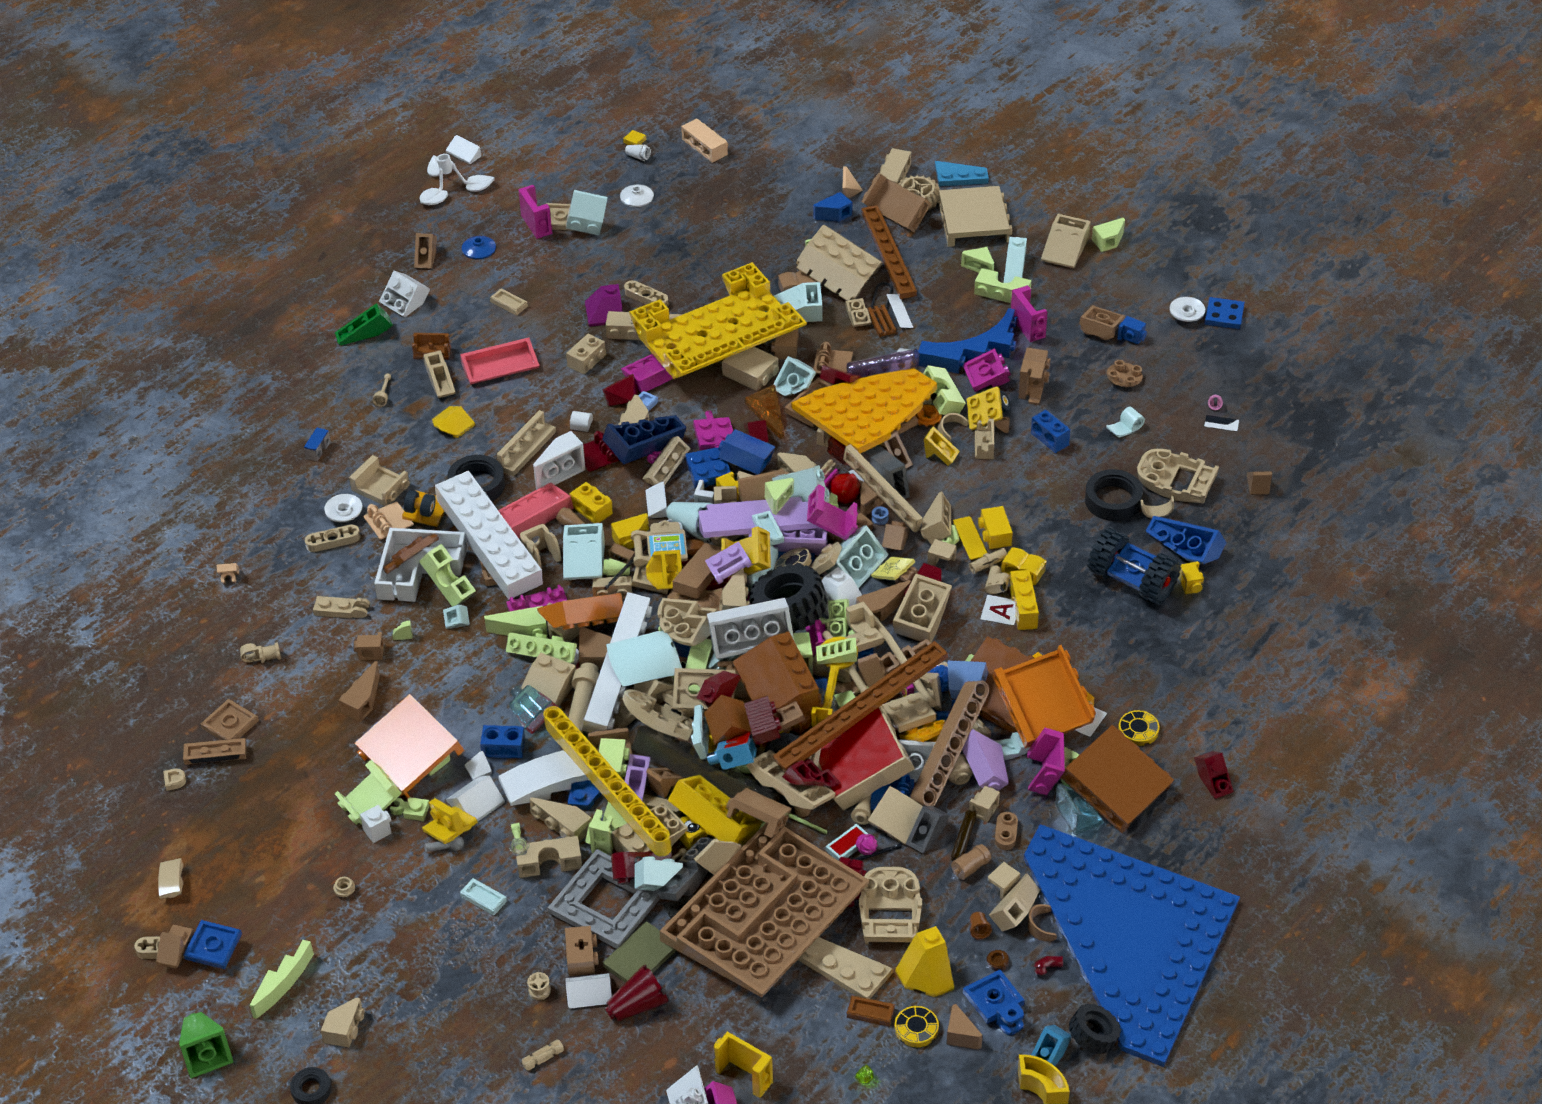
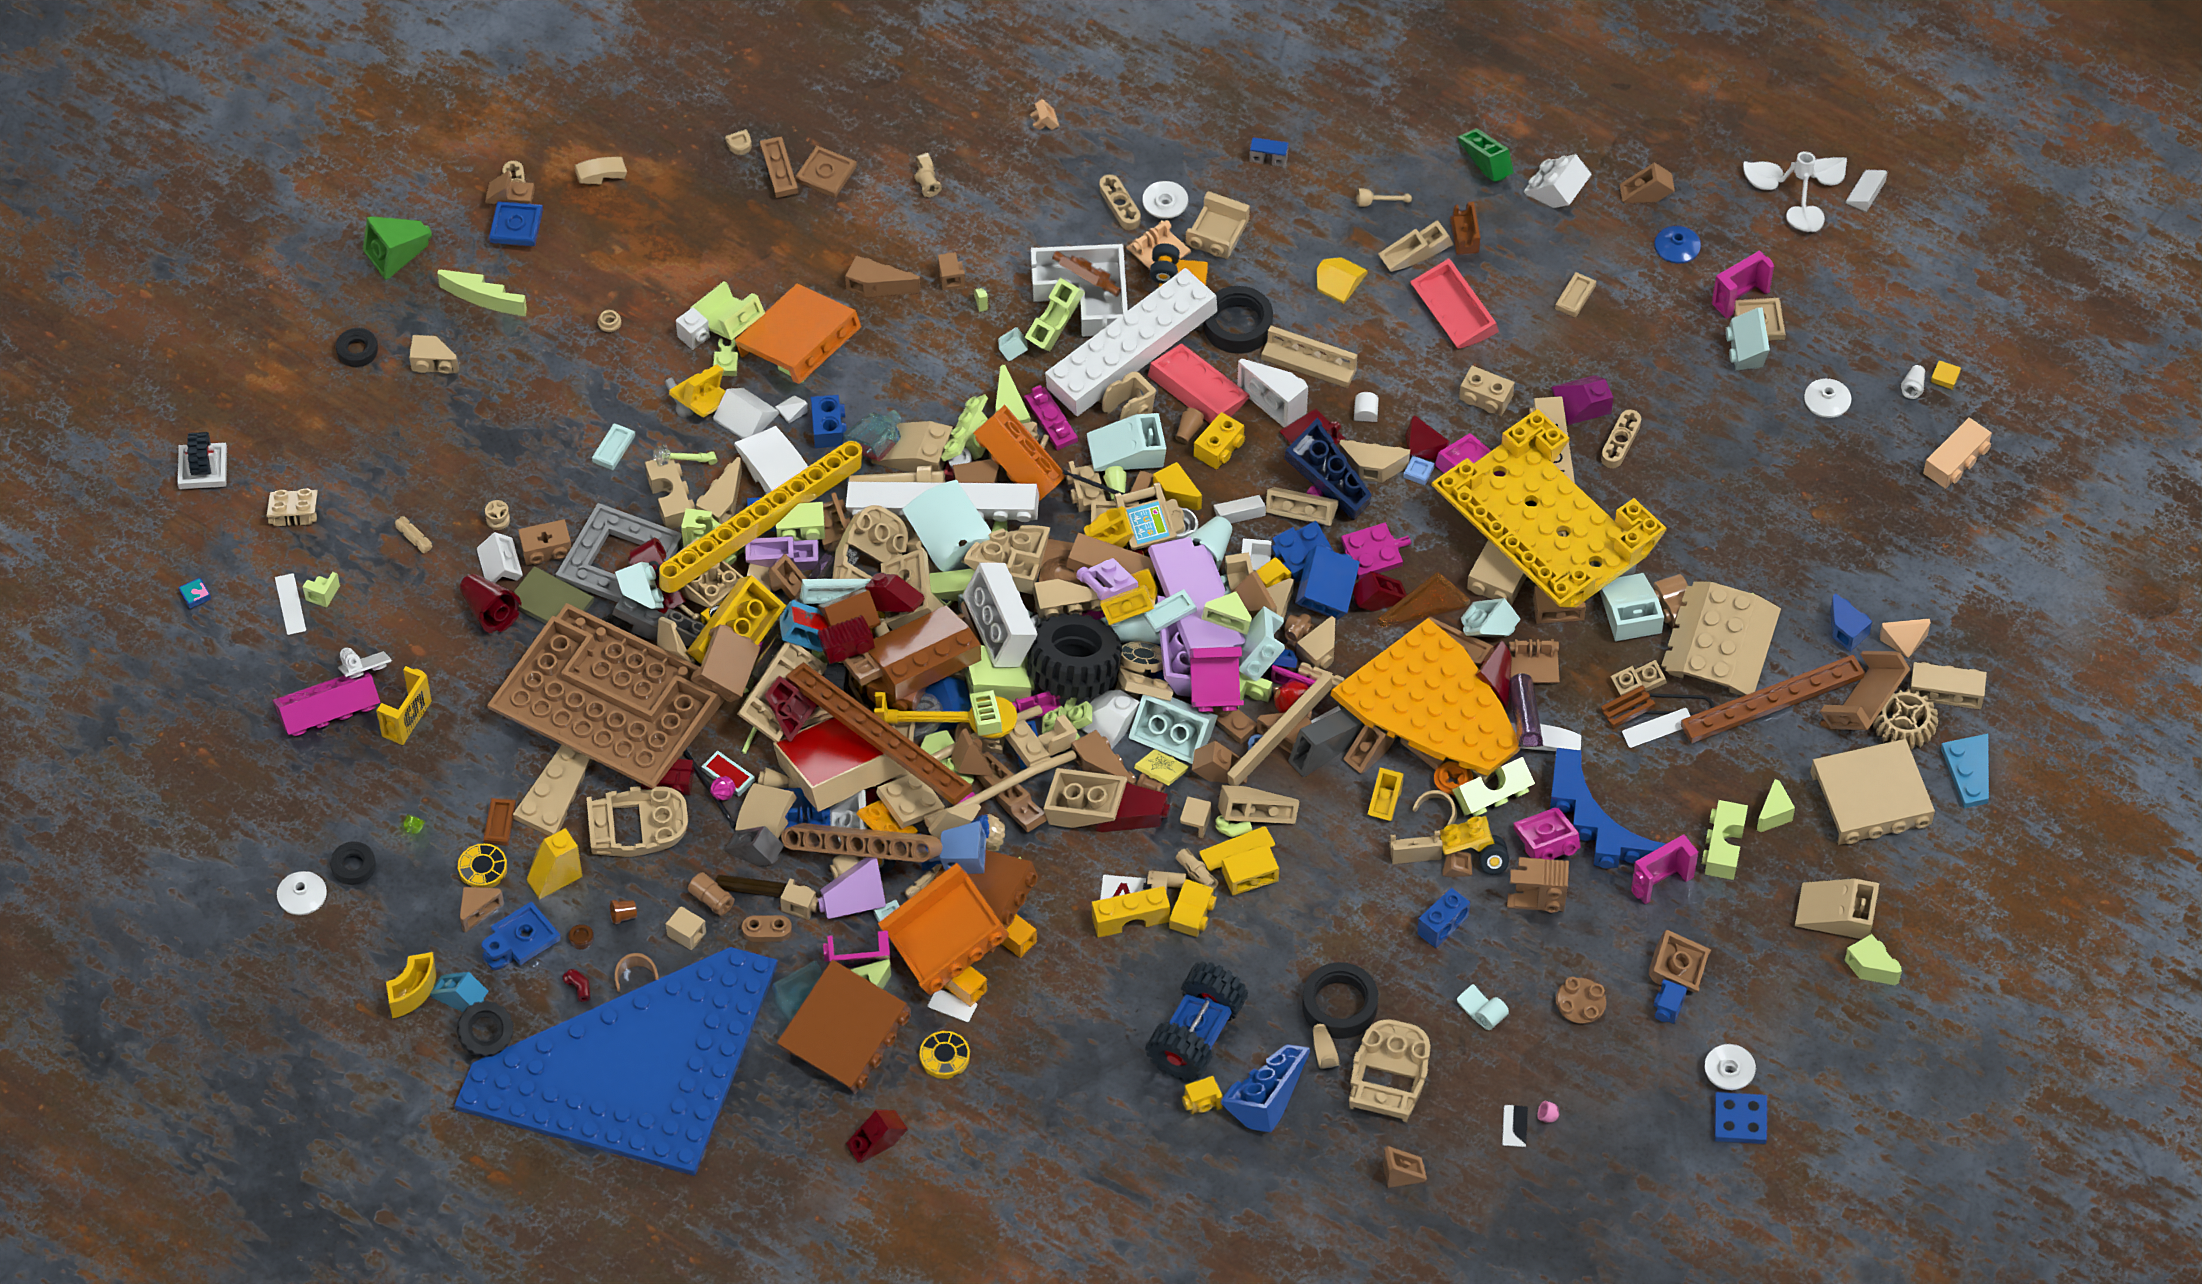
camera: 80 degrees right, 10 degrees up
tan hinge [313,596,370,618] -> none
tan slope [989,874,1040,931] -> none
light aqua slope [1004,237,1027,283] -> none

